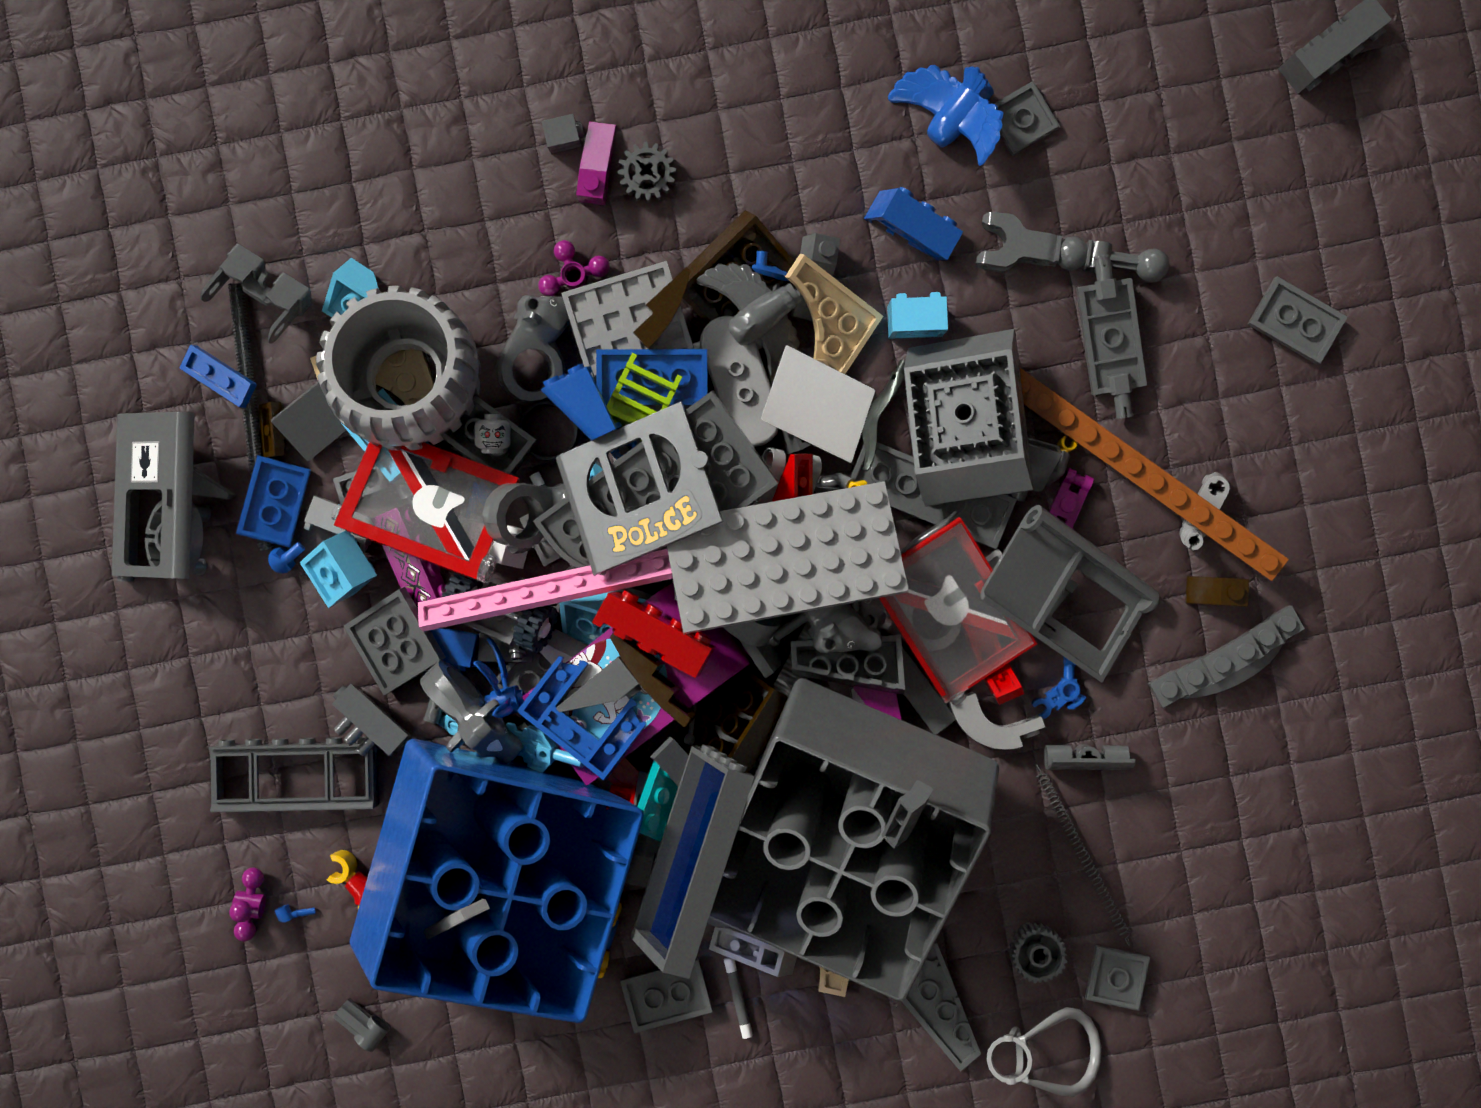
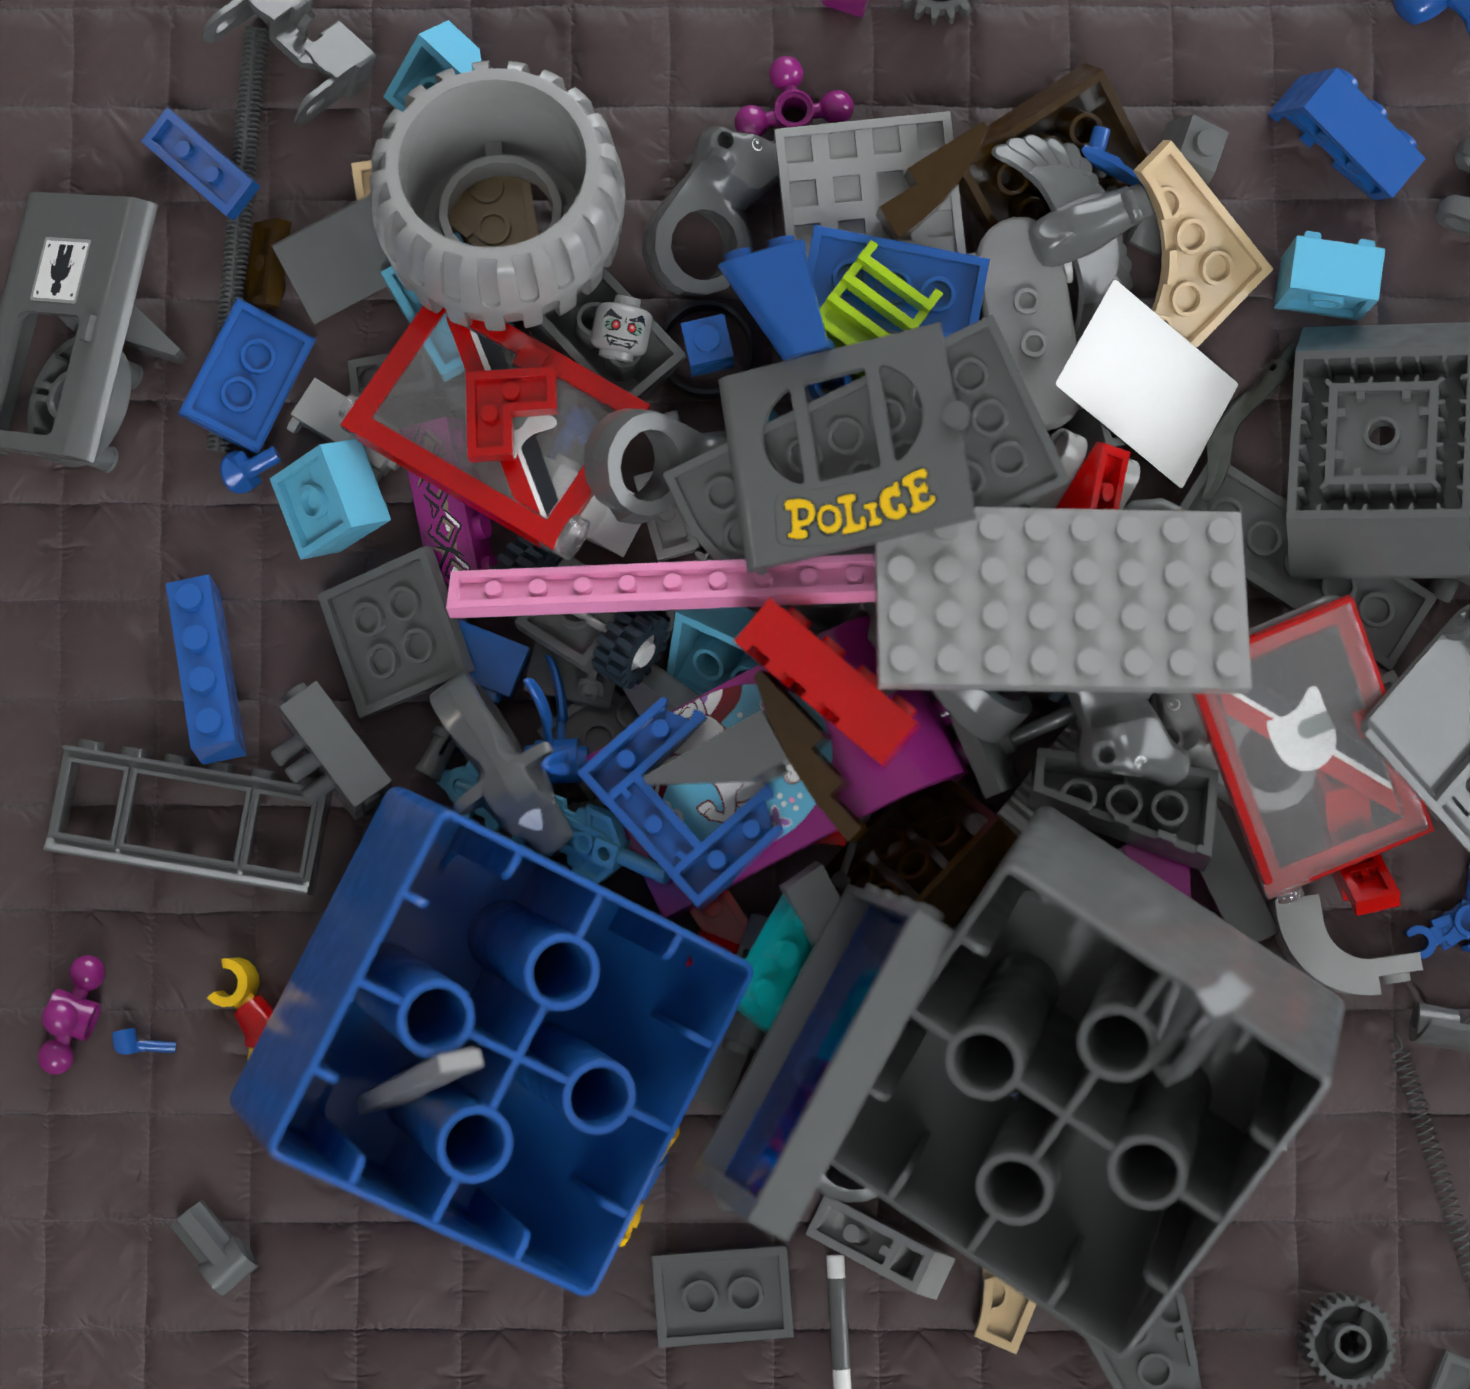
camera: 15 degrees right, 5 degrees down
none -> blue brick [165,574,247,765]
none -> red plate [465,366,558,463]
none -> blue brick [681,314,734,377]

